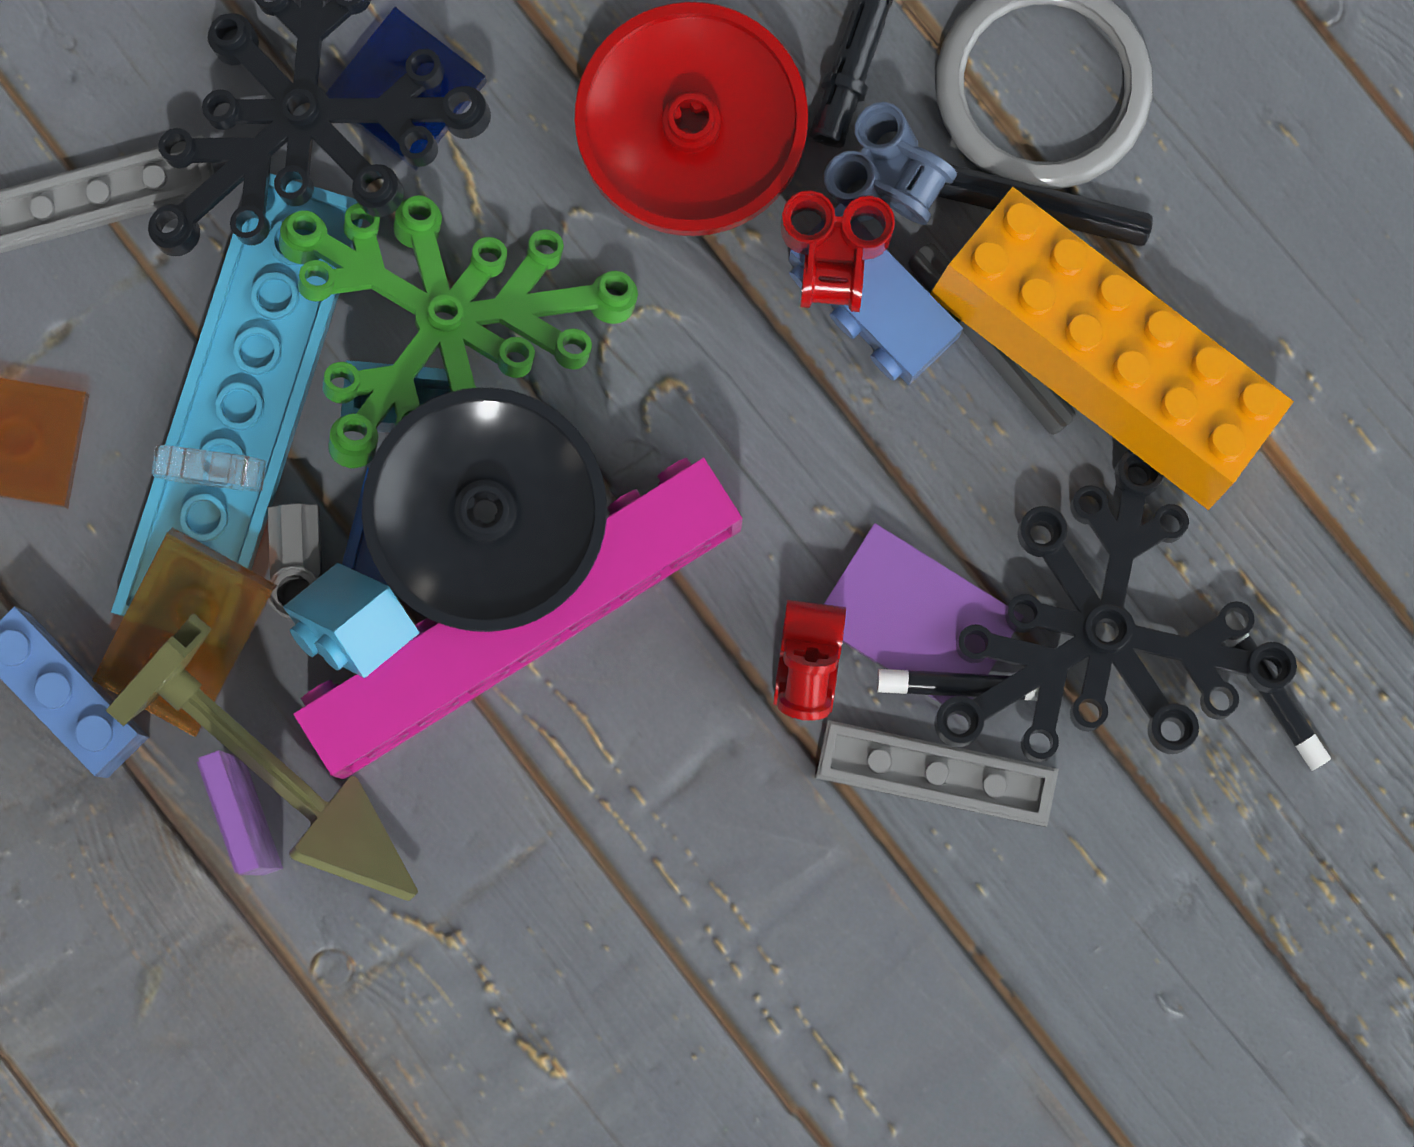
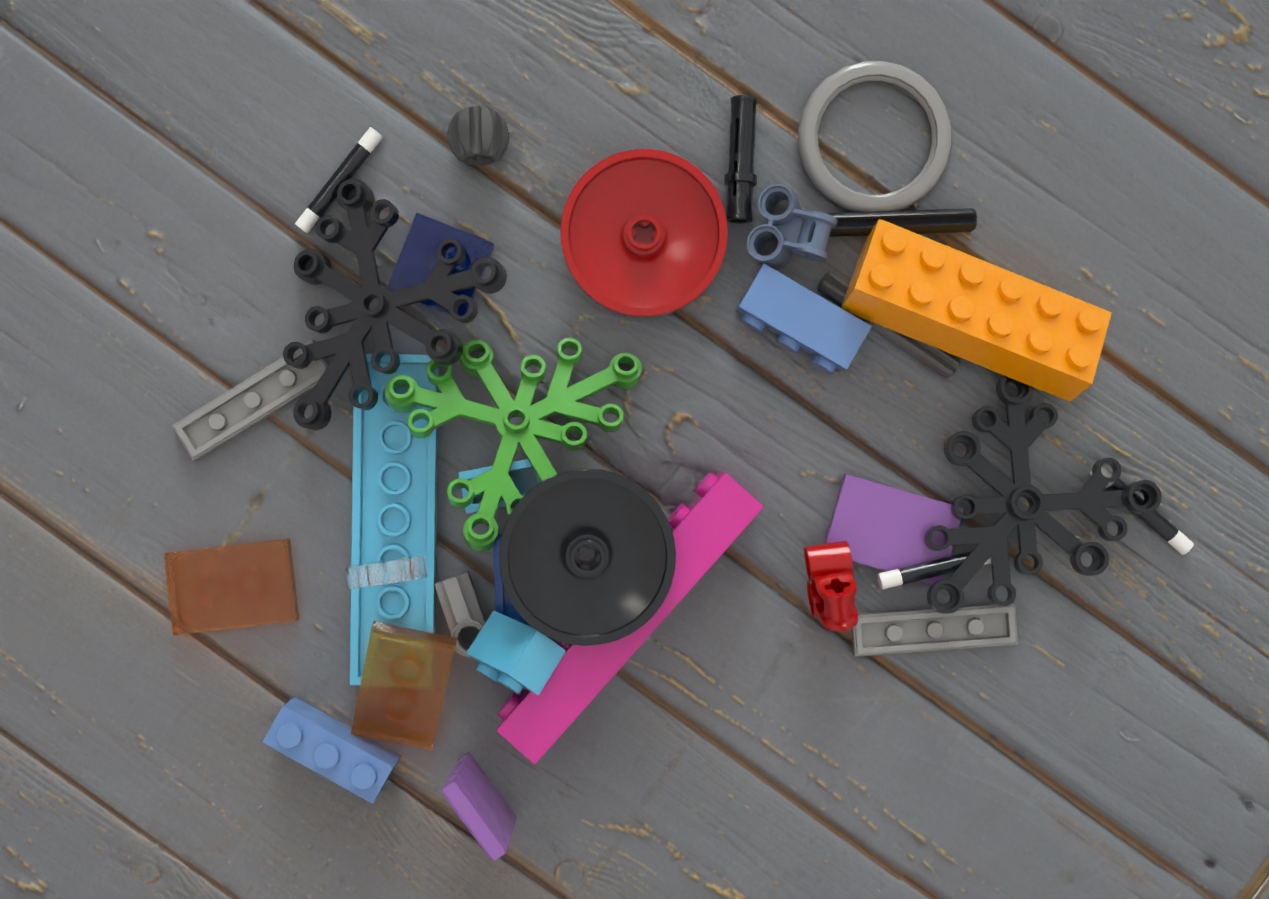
camera: 10 degrees left, 5 degrees up
olive piece [105,613,418,901] -> none
red piece [781,190,895,312] -> none

